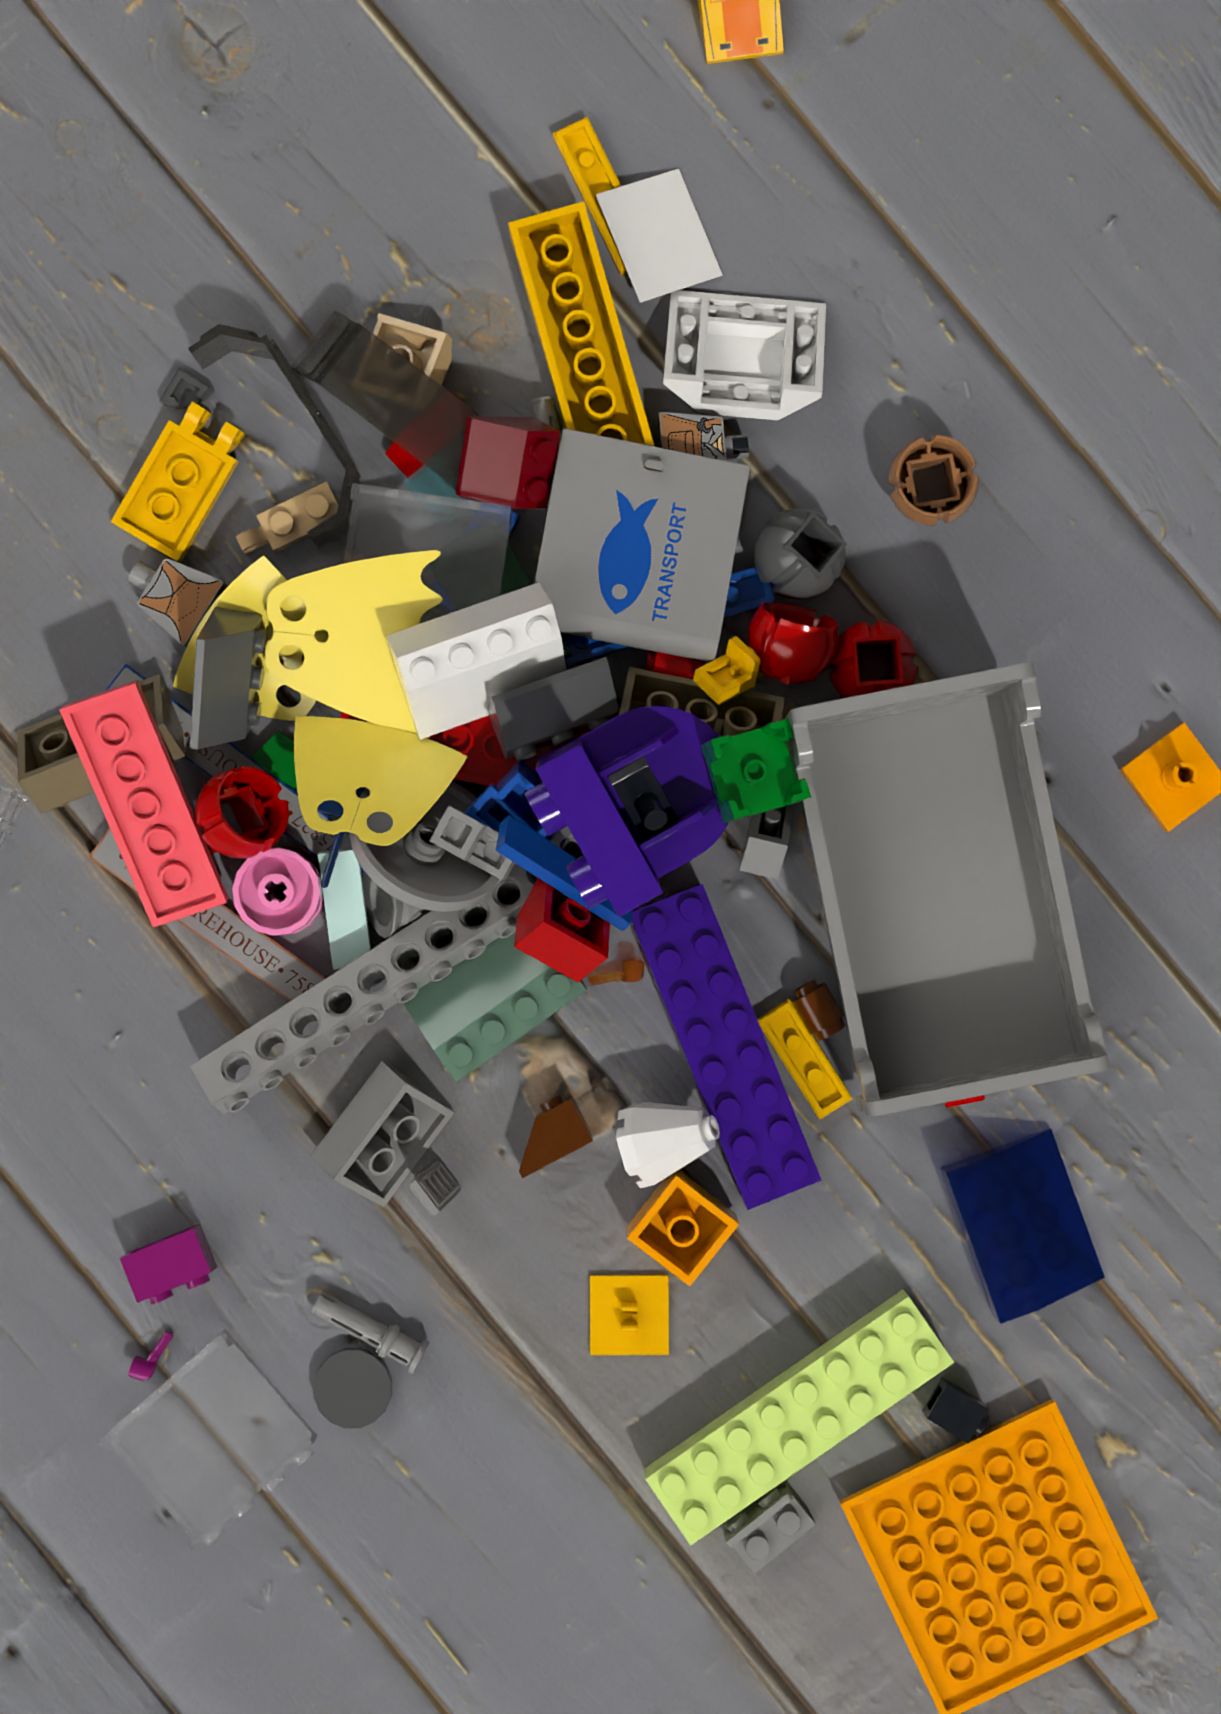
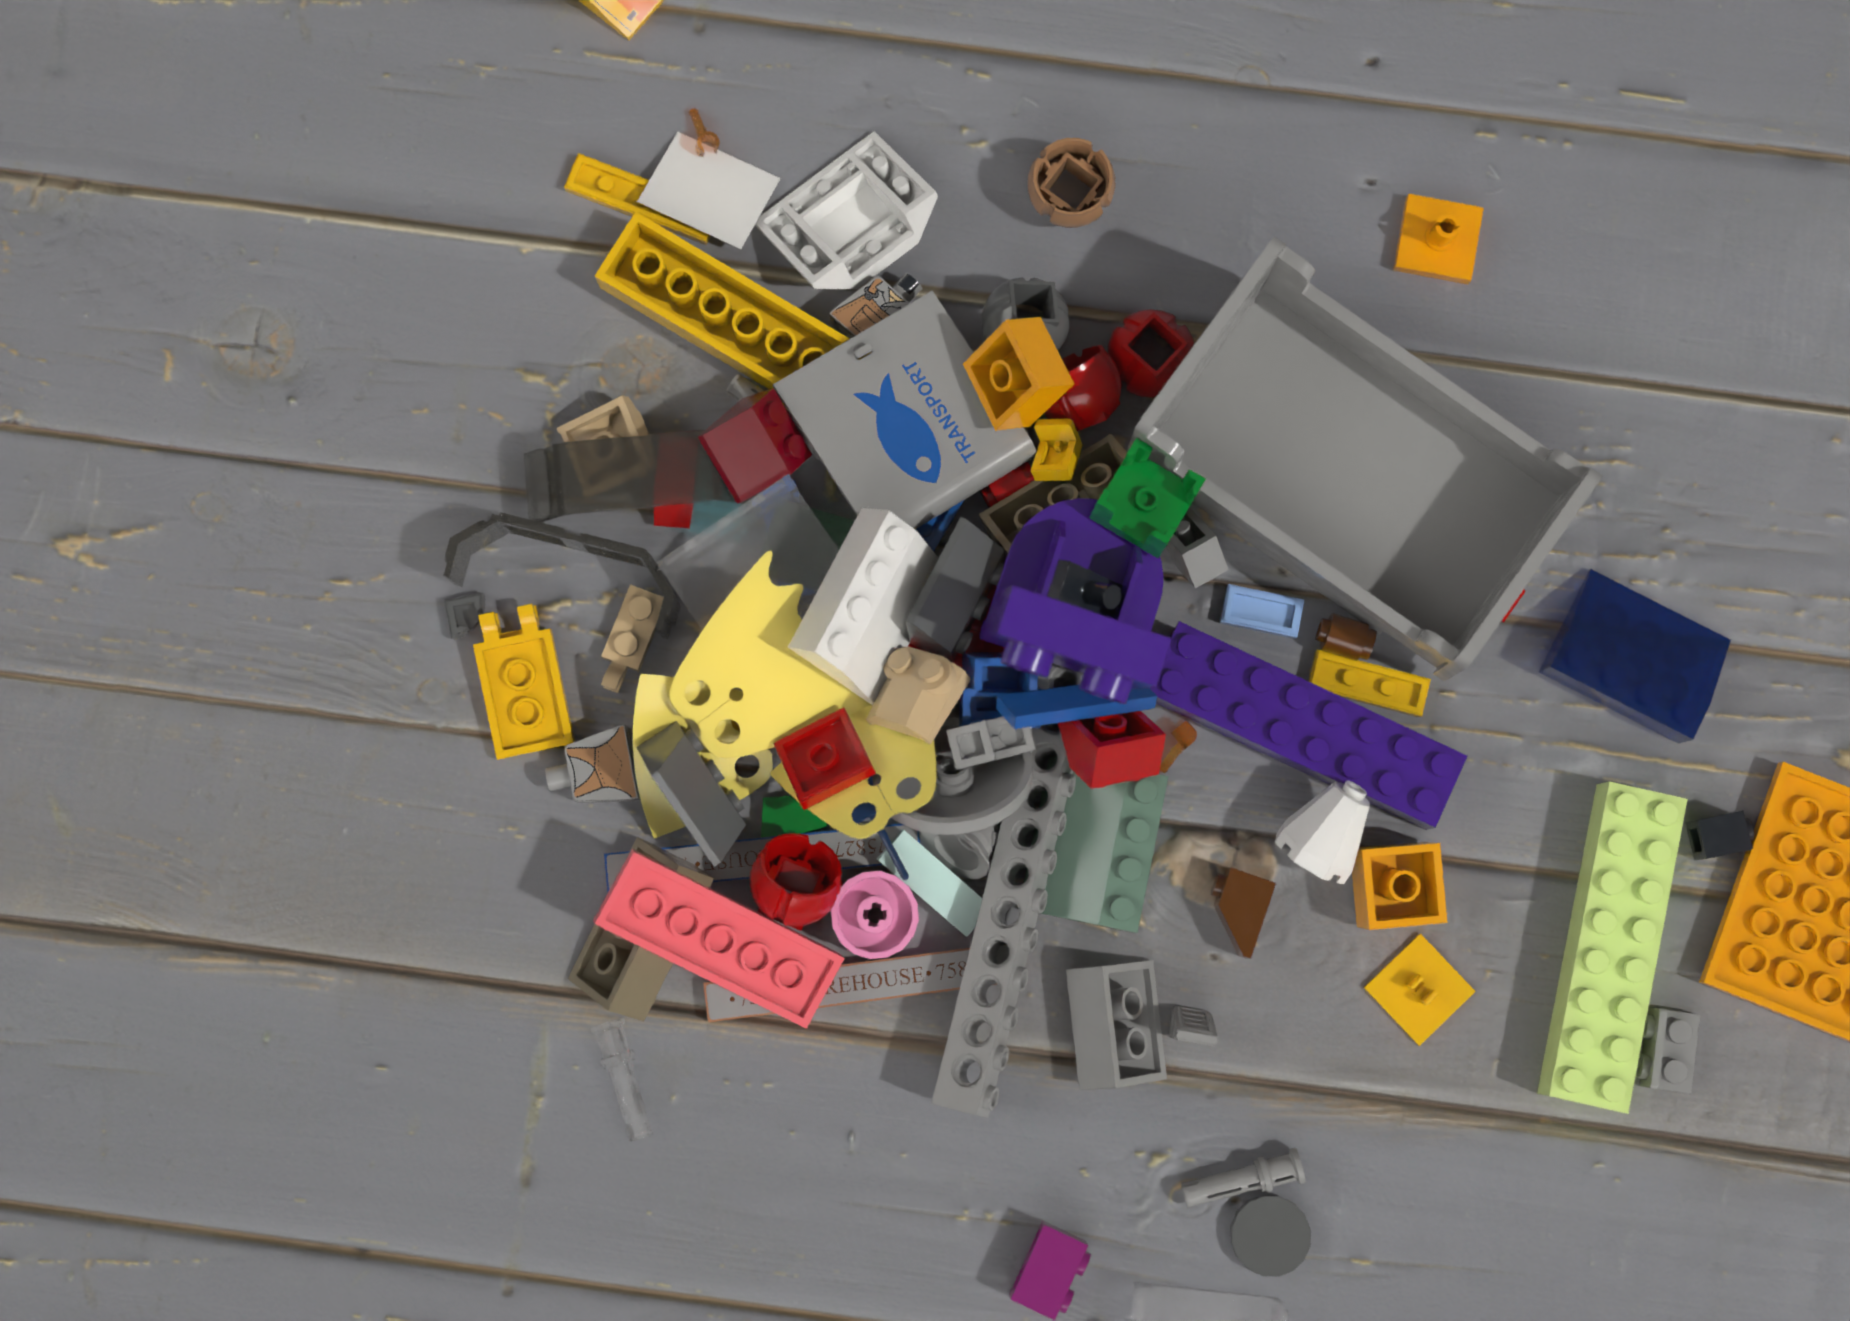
camera: 40 degrees left, 5 degrees down
none -> clear orange hand [689,108,720,157]
none -> red tile [773,707,876,810]
none -> tan slope [866,647,971,744]
none -> light orange brick [963,317,1074,431]
none -> light blue tile [1219,584,1304,639]

